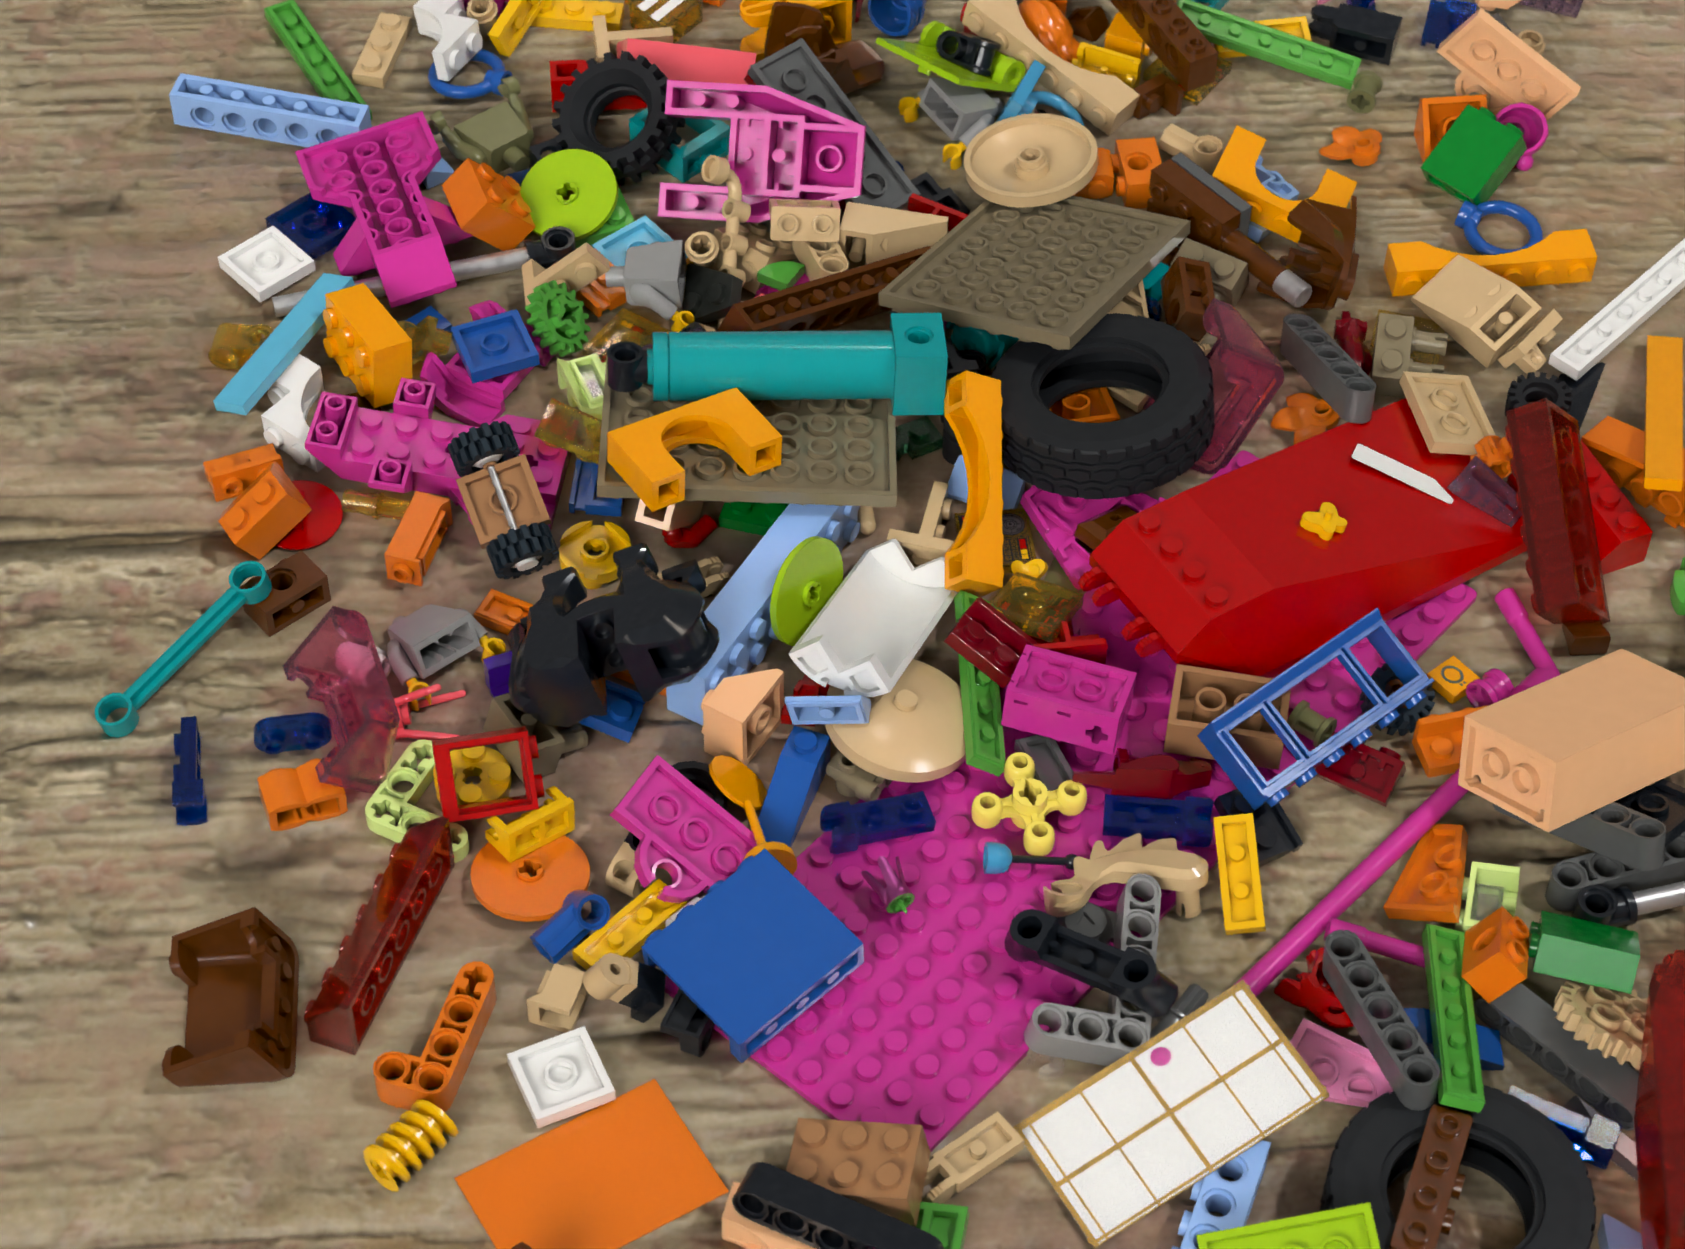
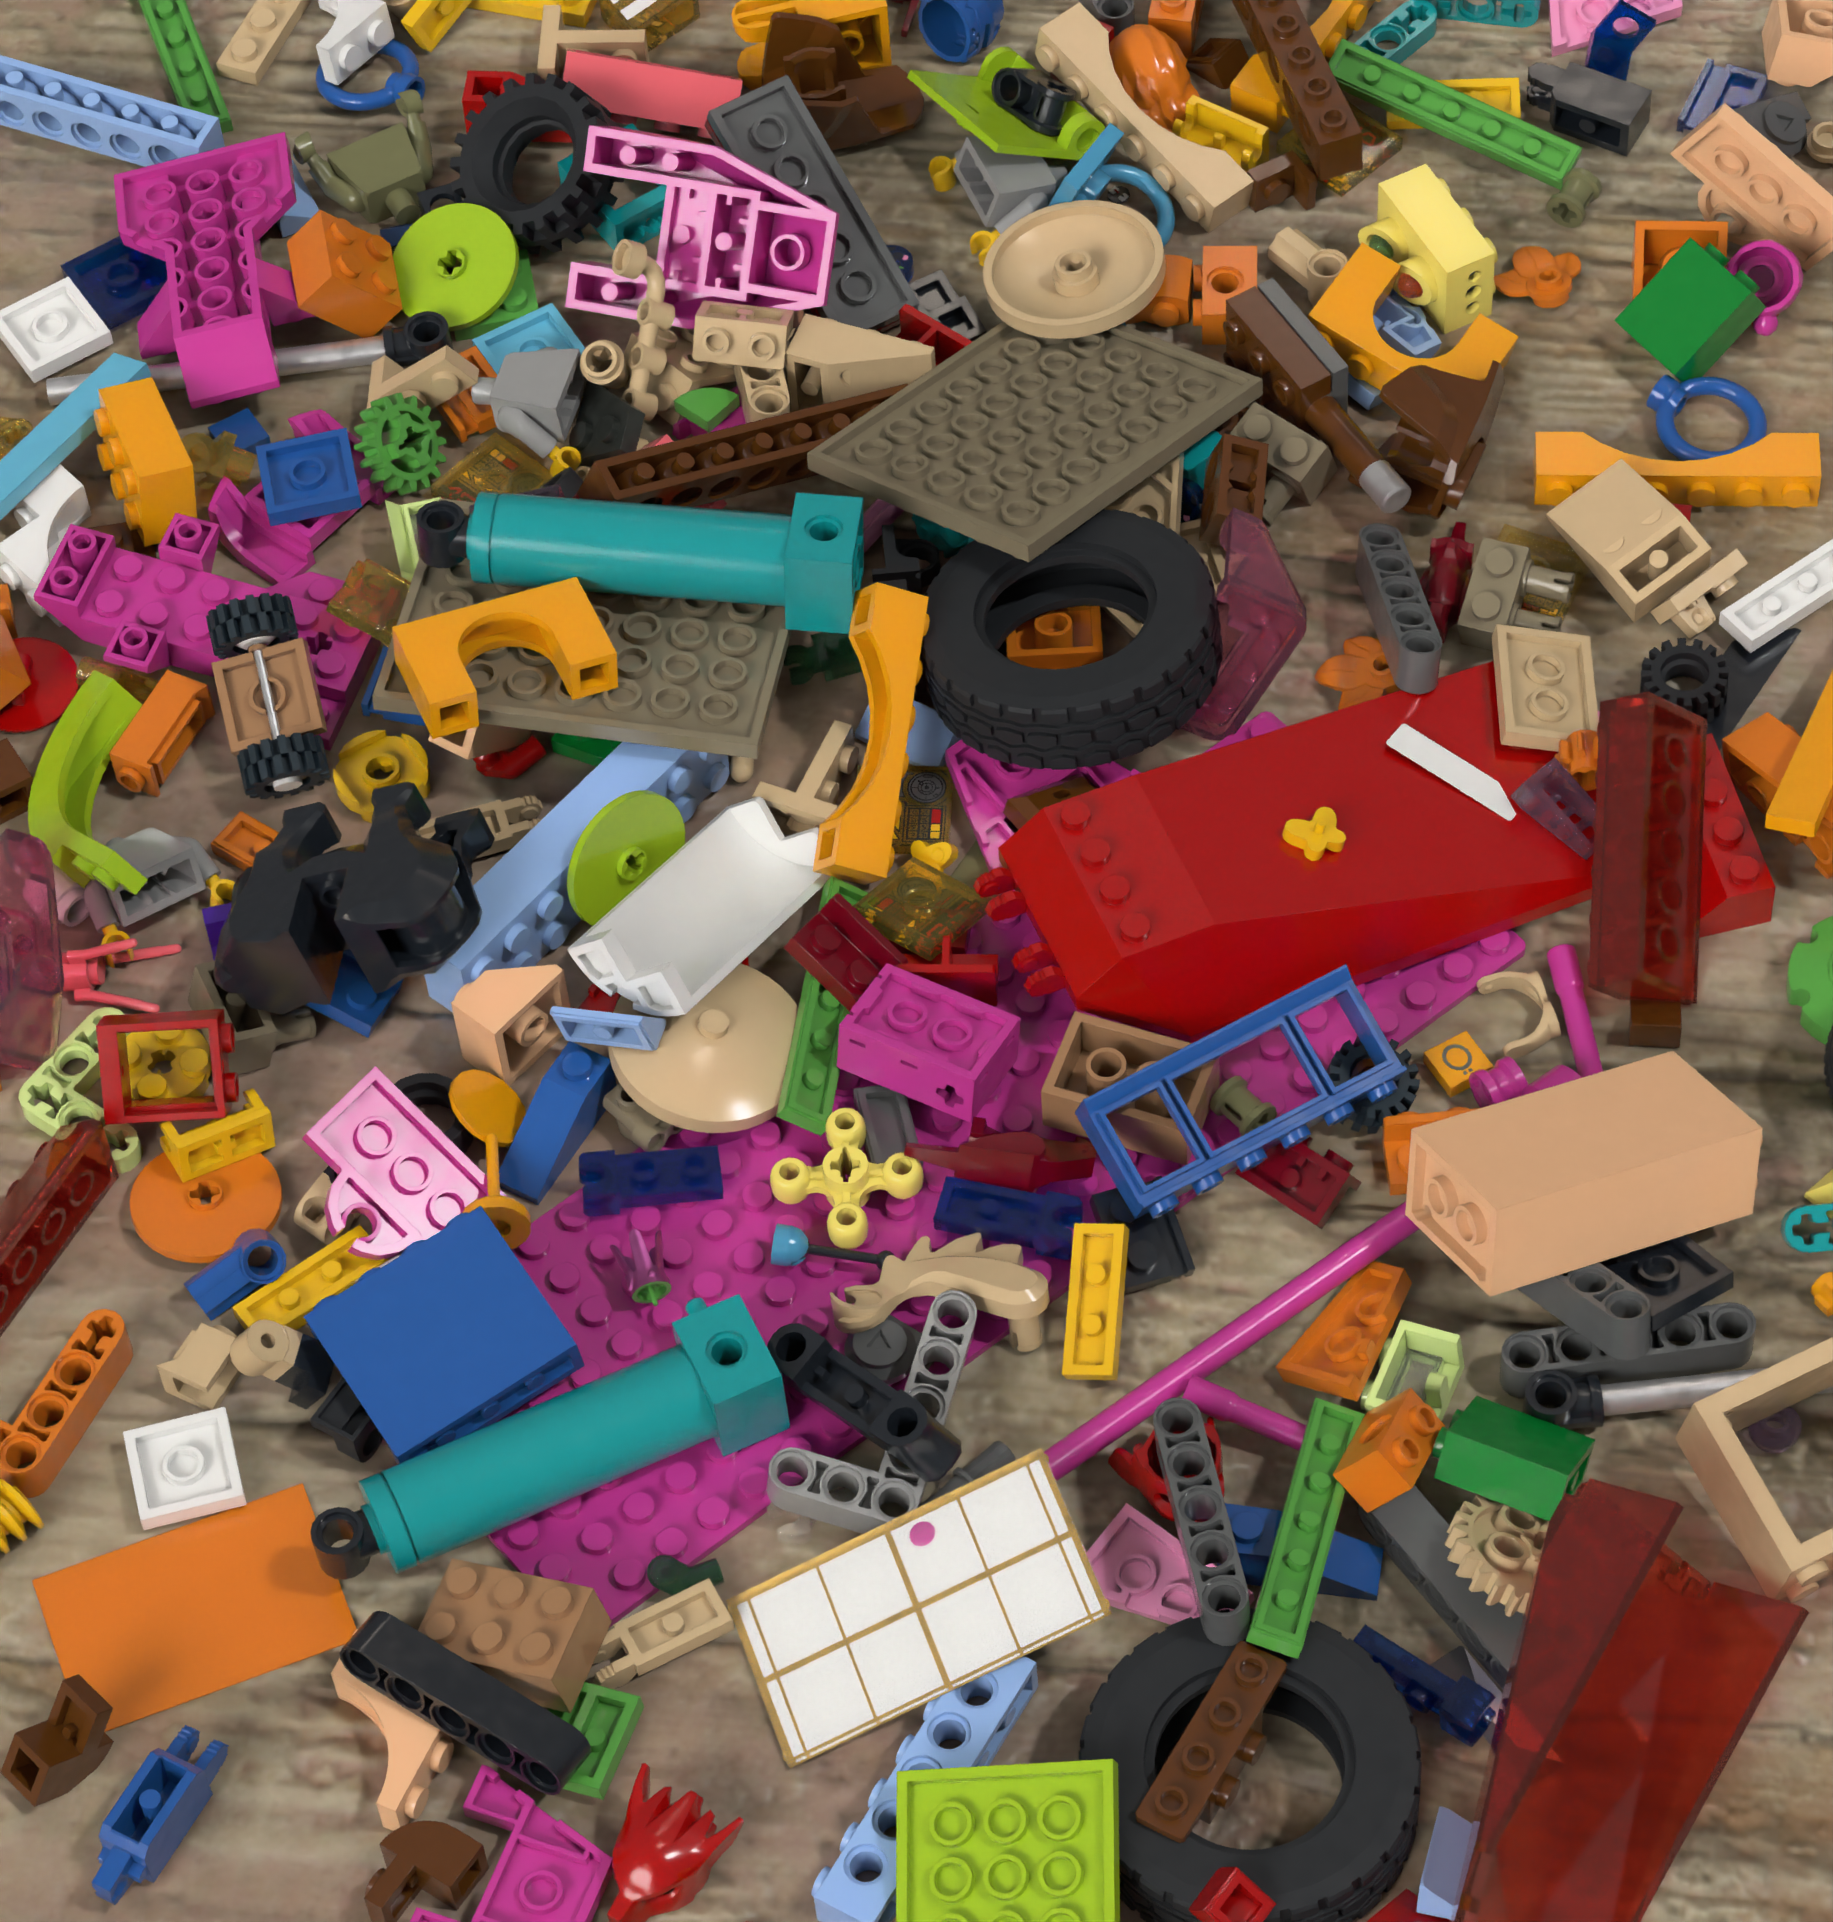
camera: 15 degrees right, 5 degrees up
none -> lime arch [28,670,148,895]
none -> teal piece [310,1294,790,1580]
none -> clear green arm [647,1555,724,1596]
none -> light yellow piece [1358,164,1498,334]
none -> tan cap [1476,971,1561,1059]

